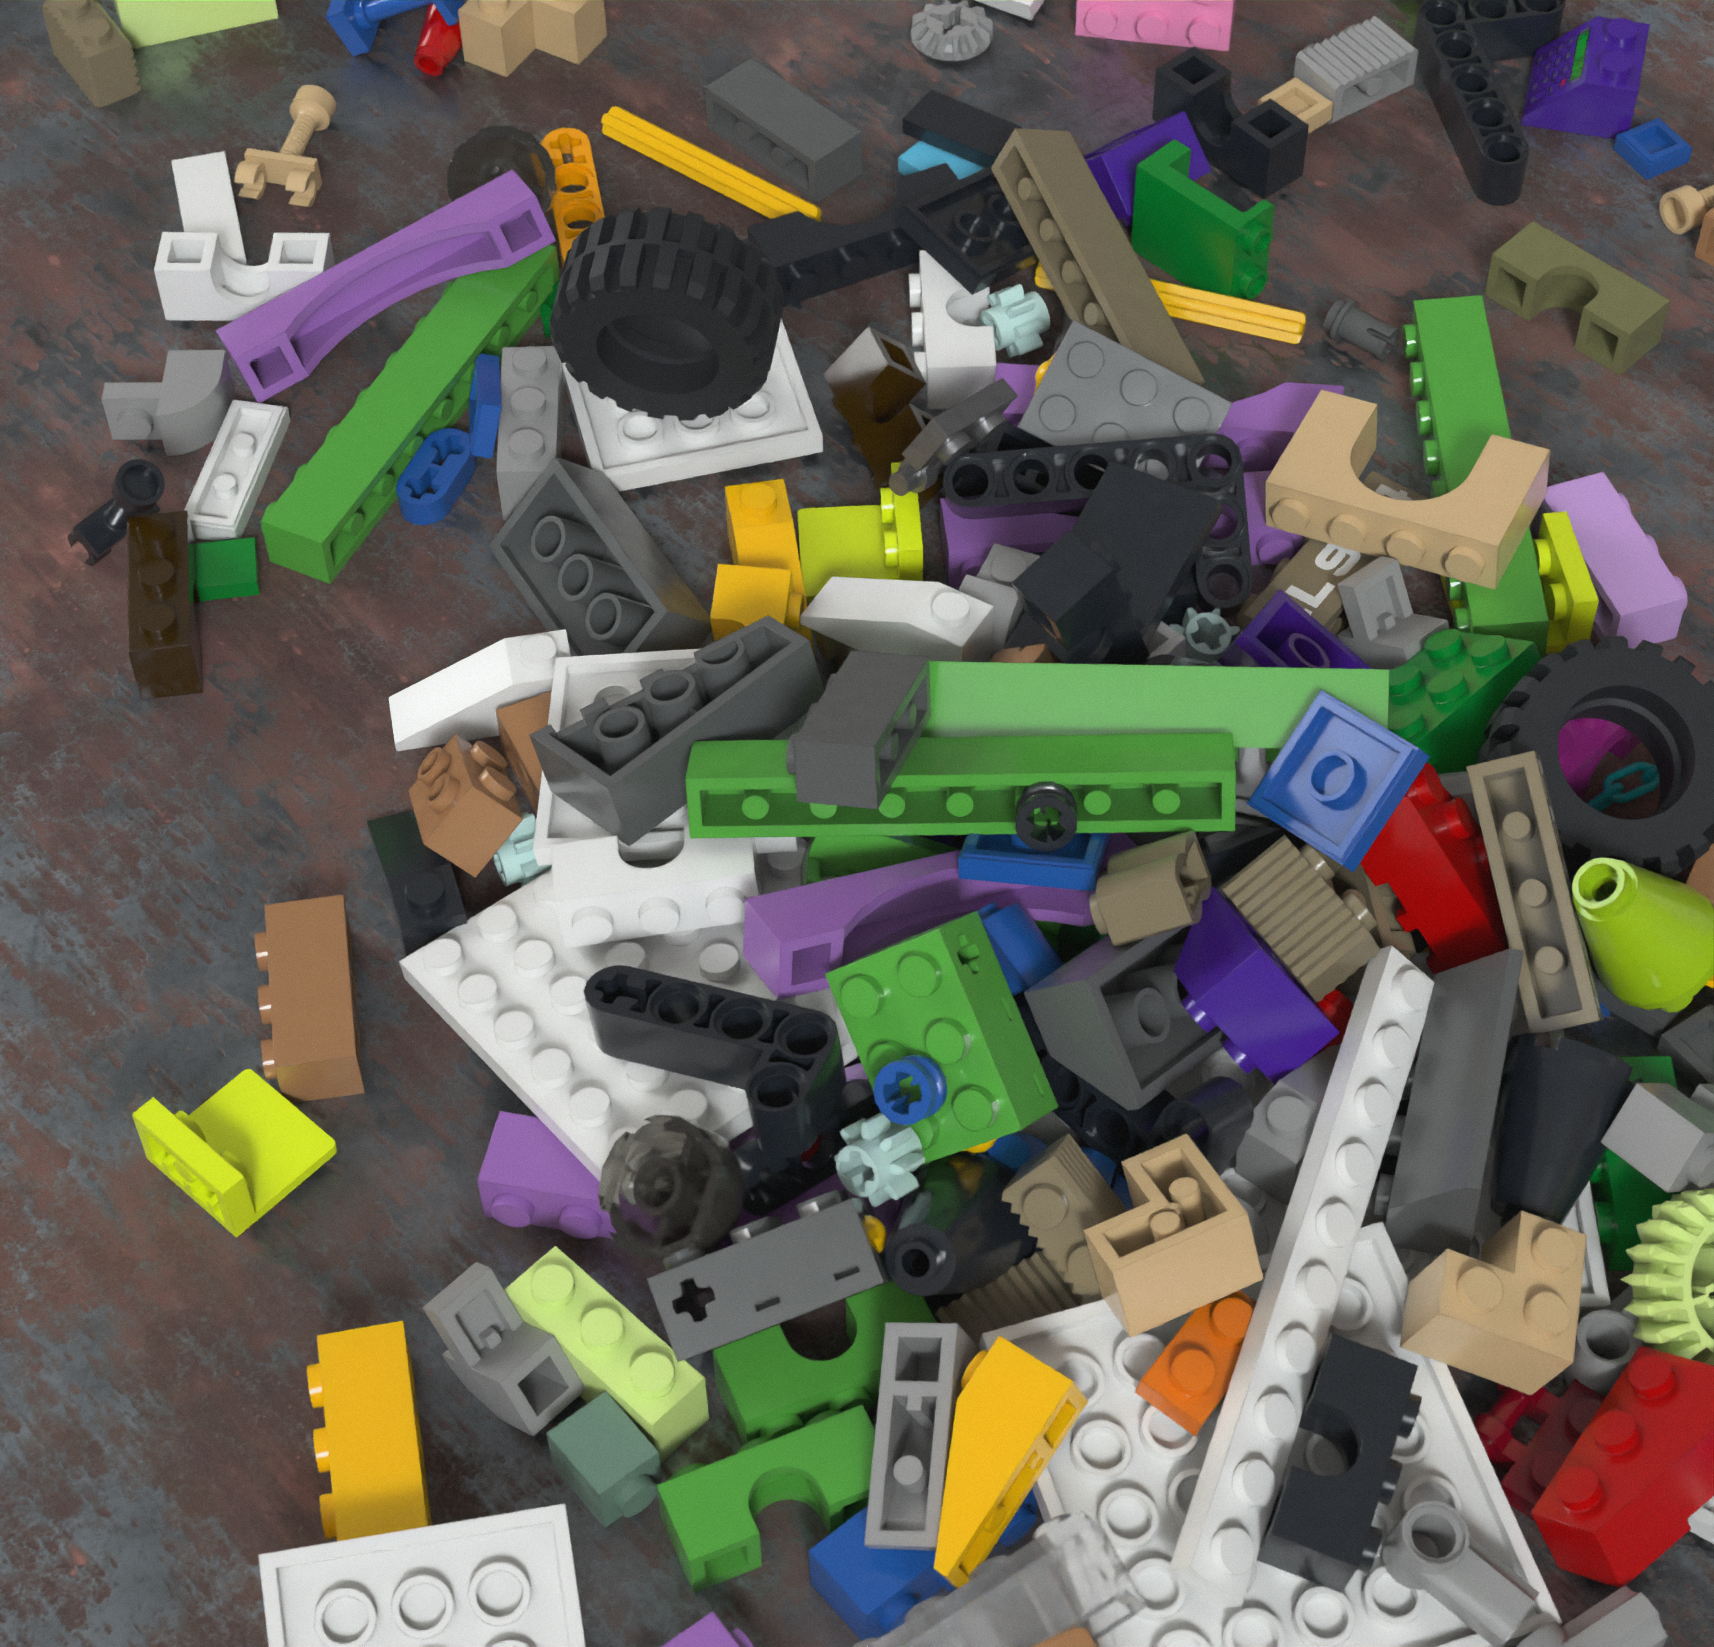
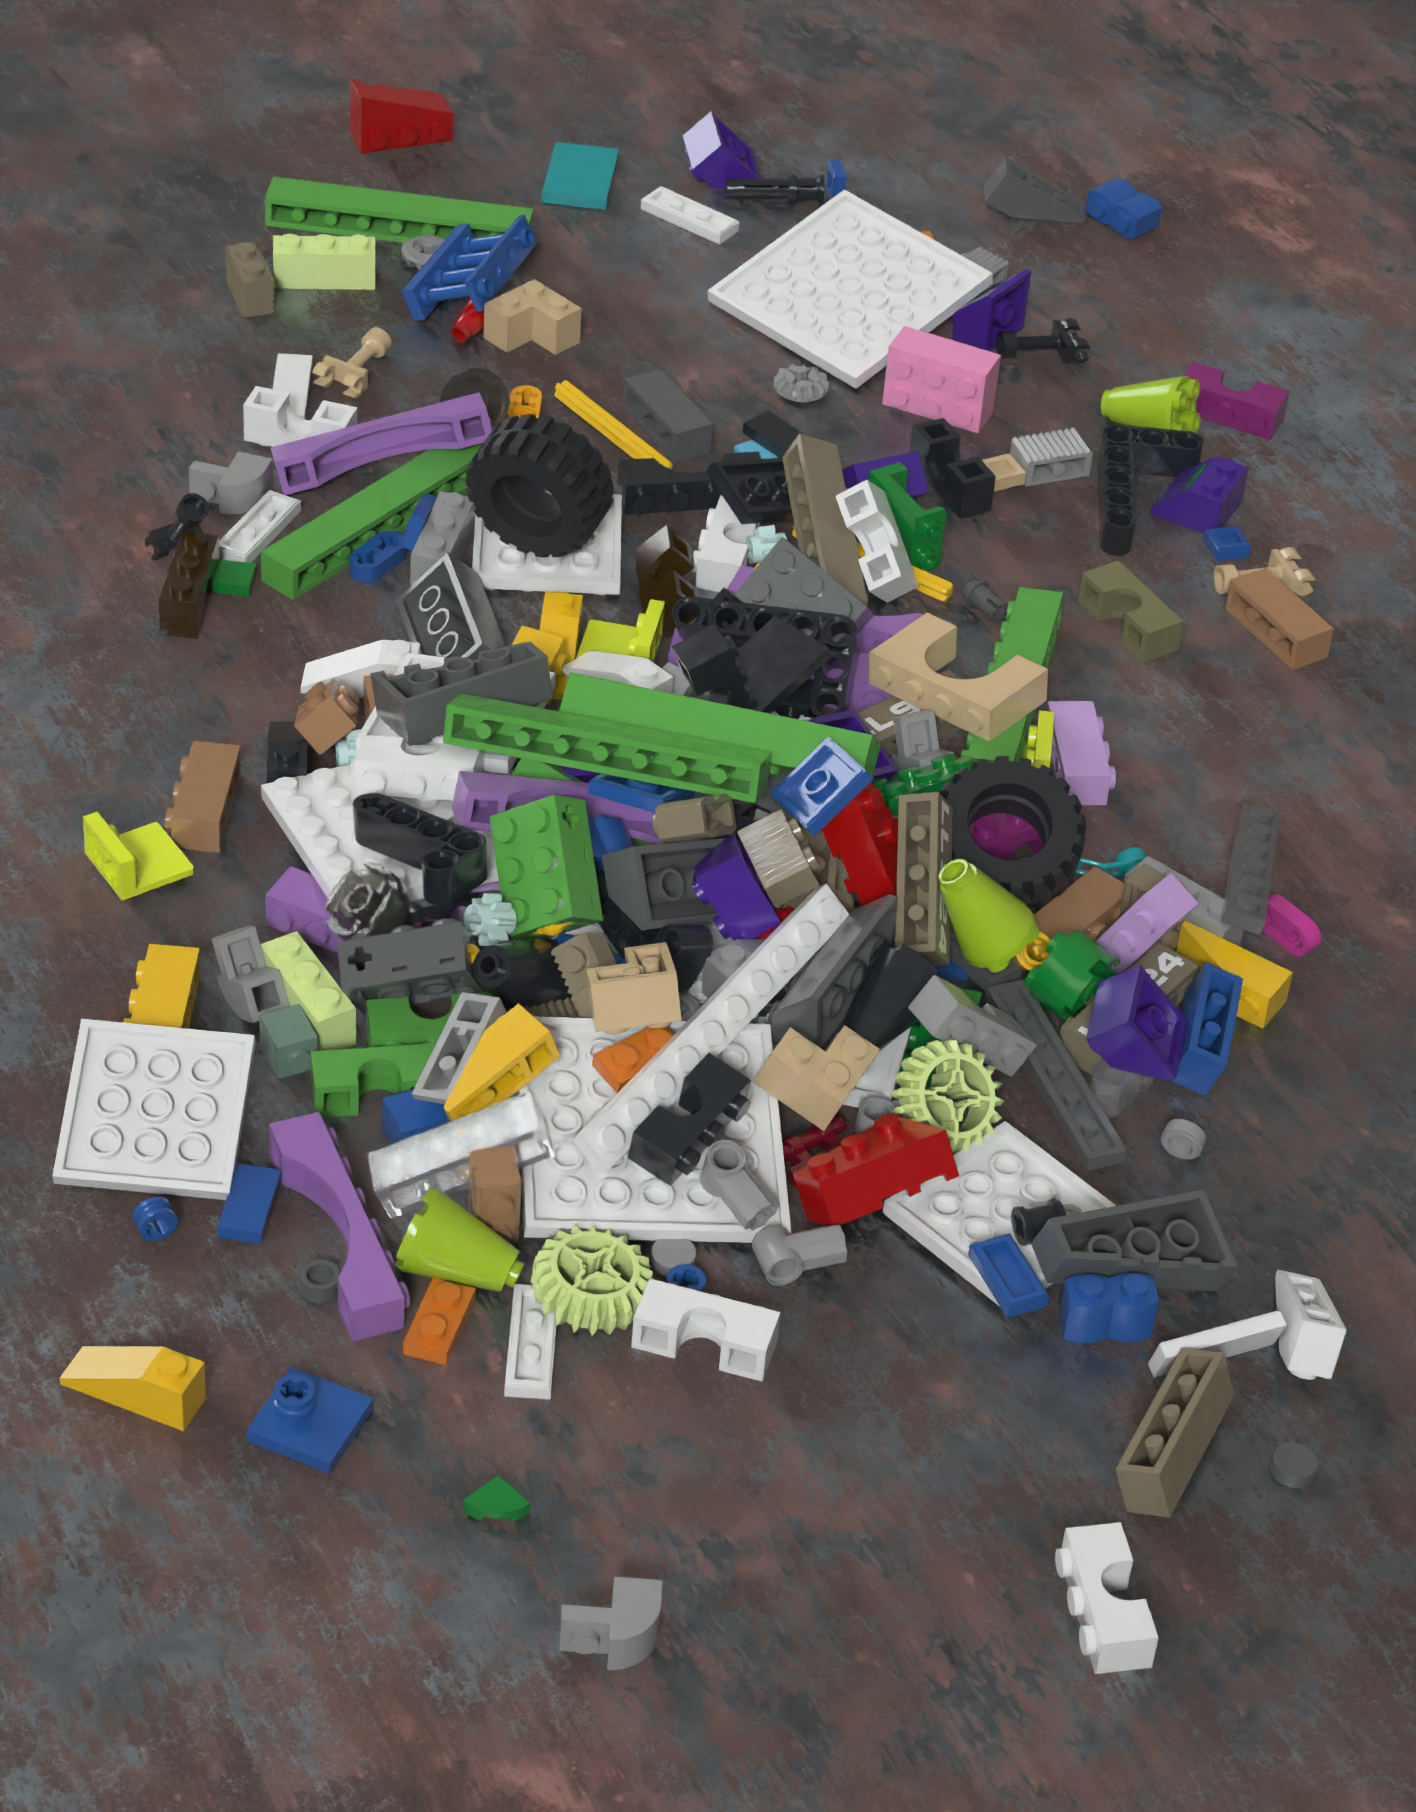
camera: 10 degrees right, 10 degrees down
dark grey brick [786,650,931,809] -> none
blue bush [873,1055,947,1125] -> none
flat silver plate [889,378,1018,496] -> none
black bush [1016,781,1077,851] -> none
none -> white arch [836,480,919,603]

